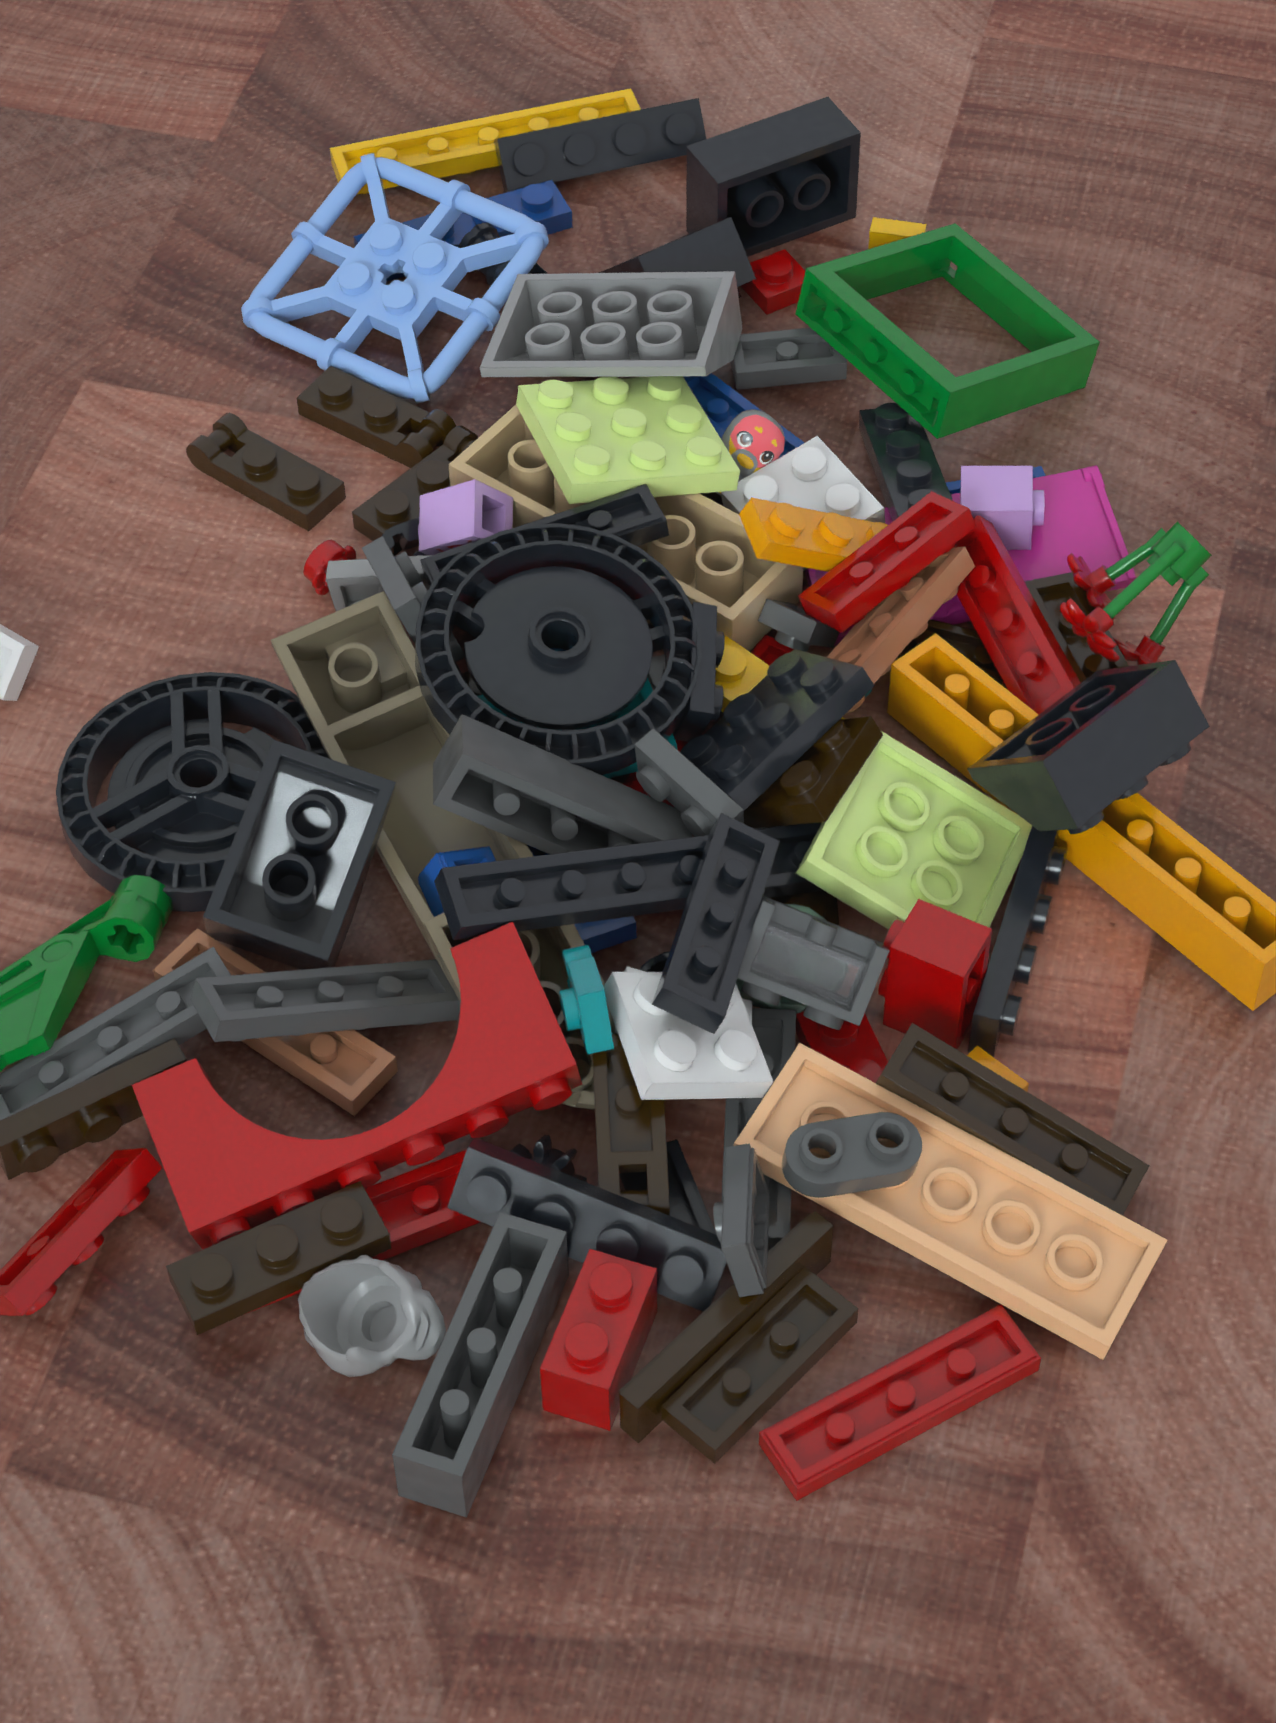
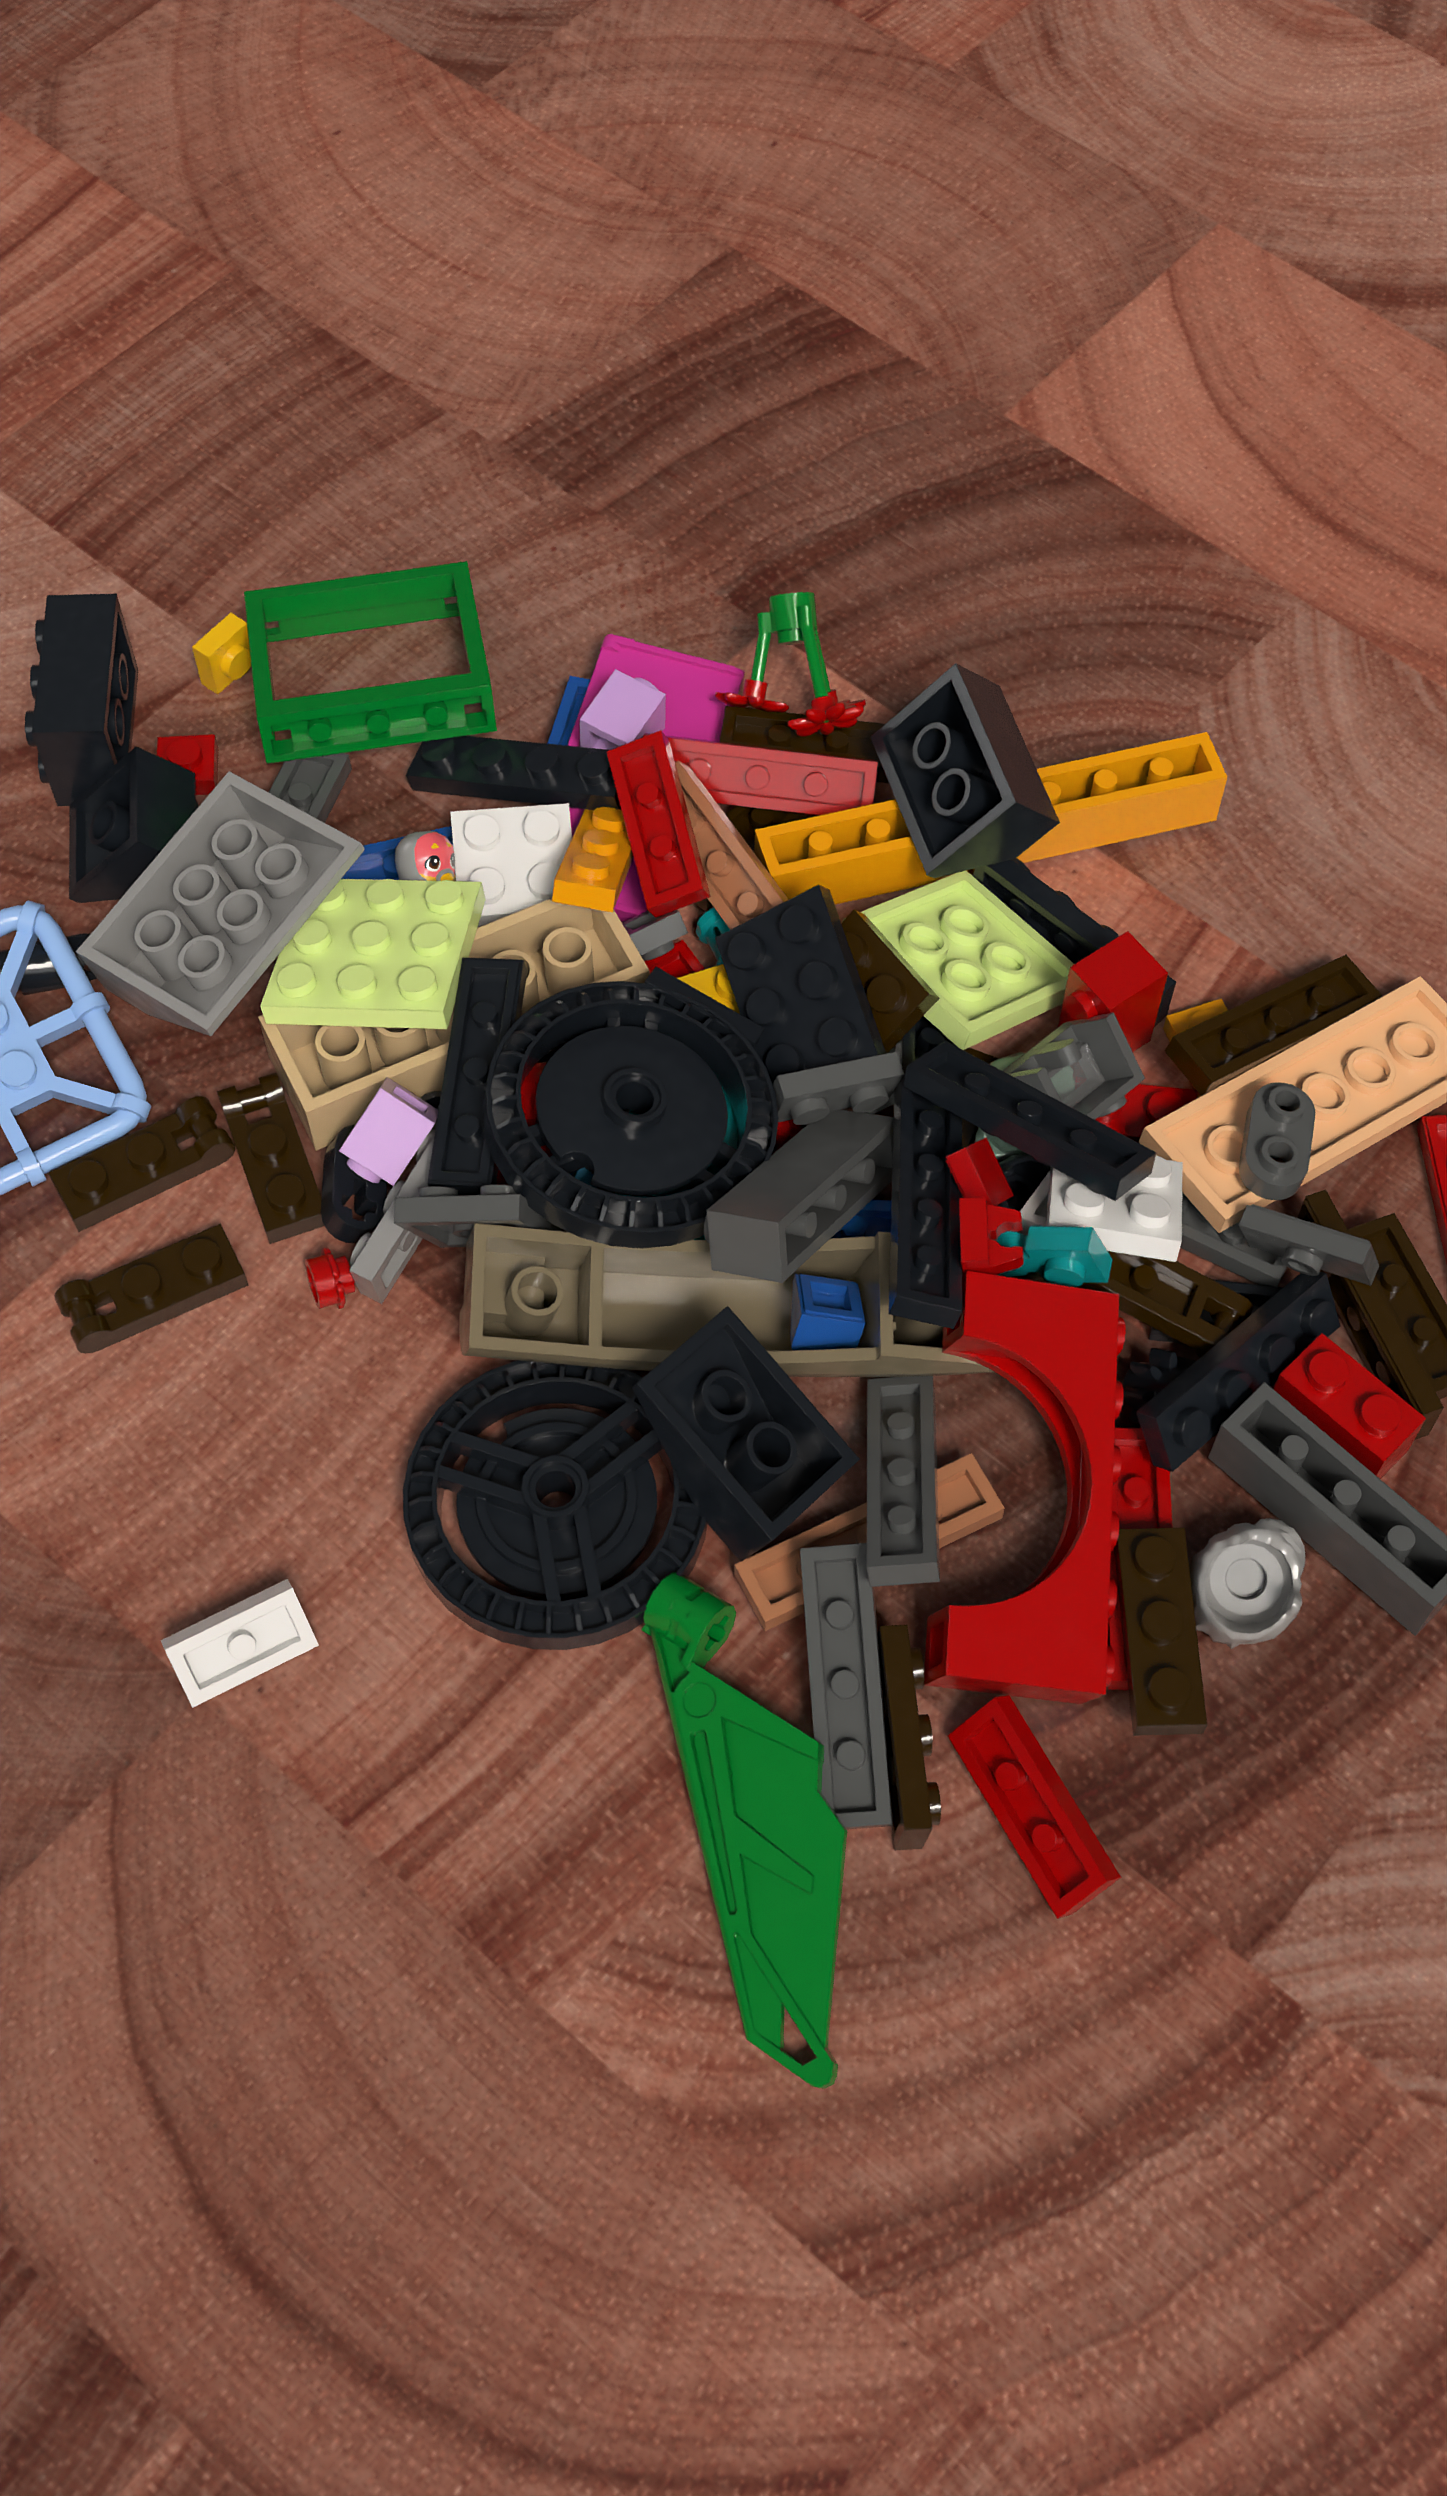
camera: 65 degrees left, 10 degrees up
none -> red tile [946,1137,1014,1206]
none -> red tile [959,1197,1024,1275]

